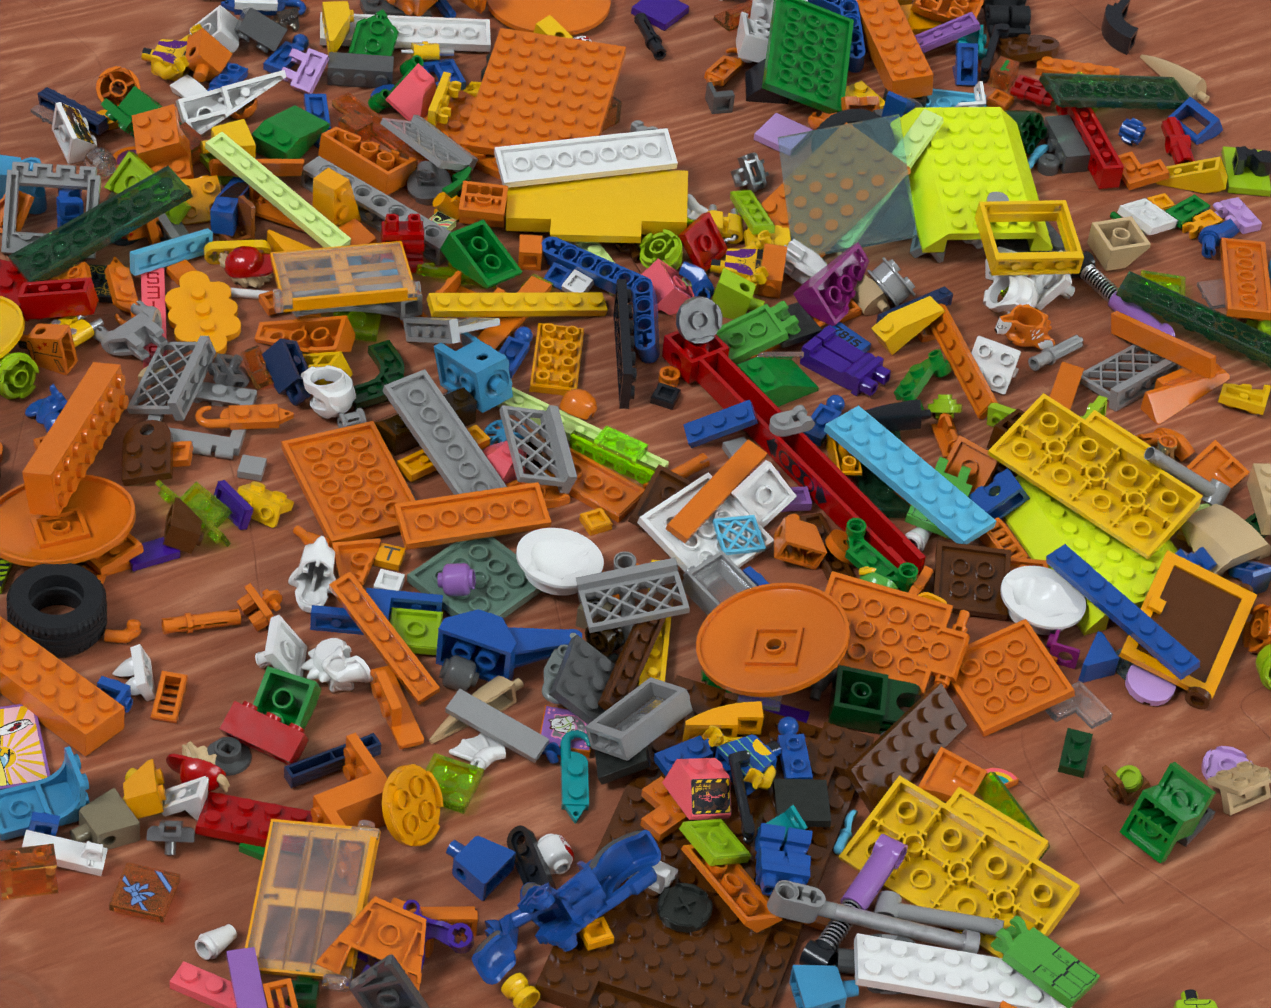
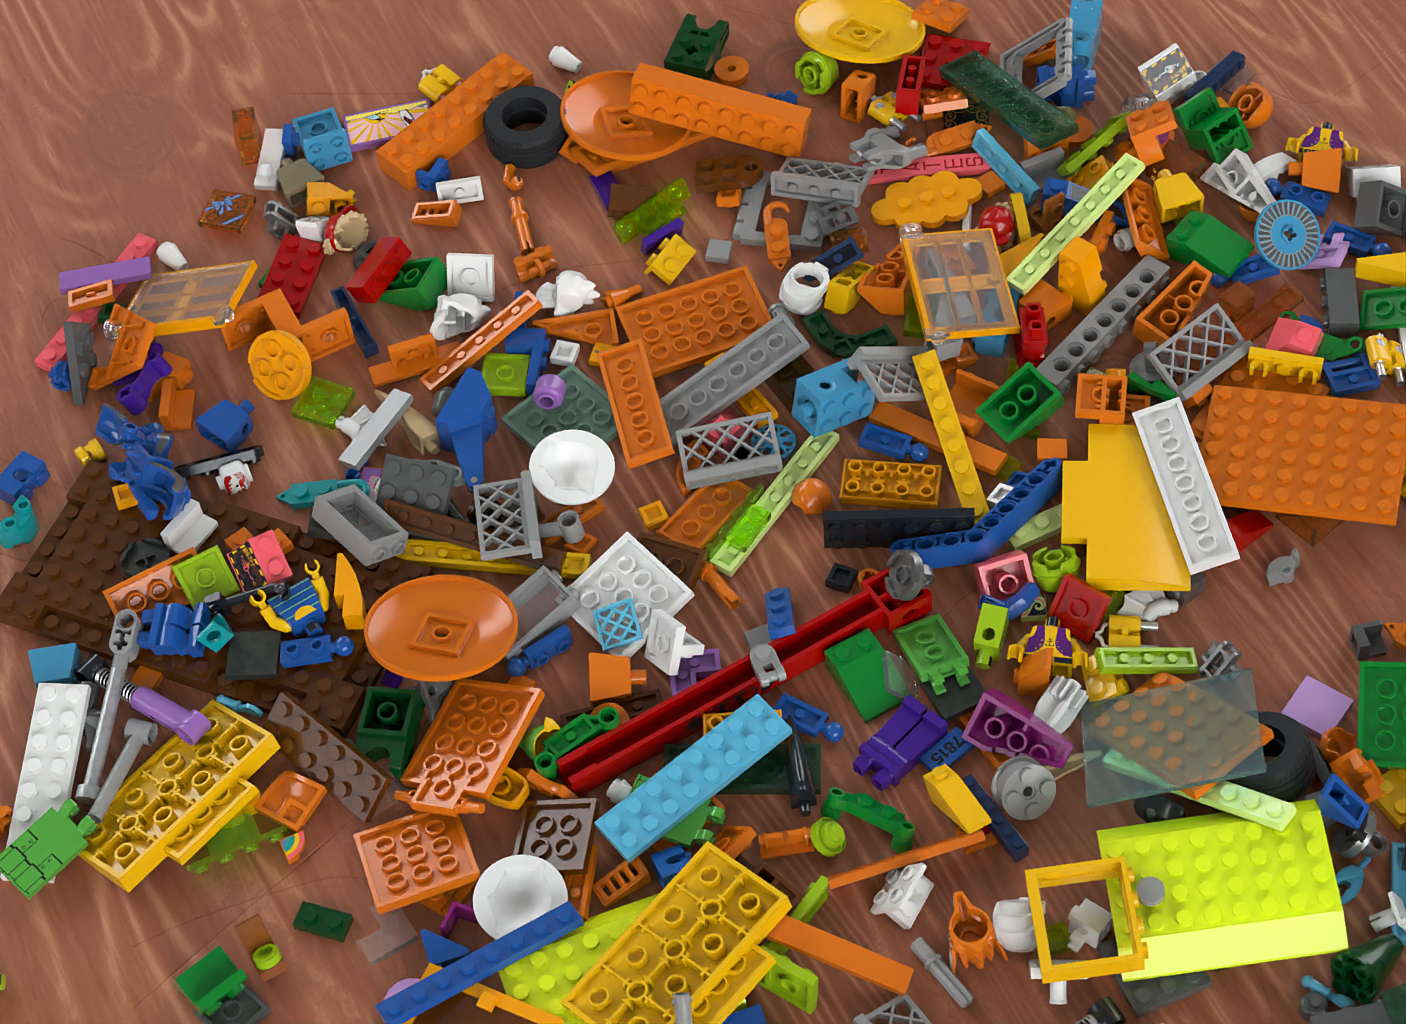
camera: 105 degrees right, 10 degrees up
blue plate [654,735,717,777] -> none
orange tile [666,439,768,543] -> none
none -> piece [1254,199,1321,271]

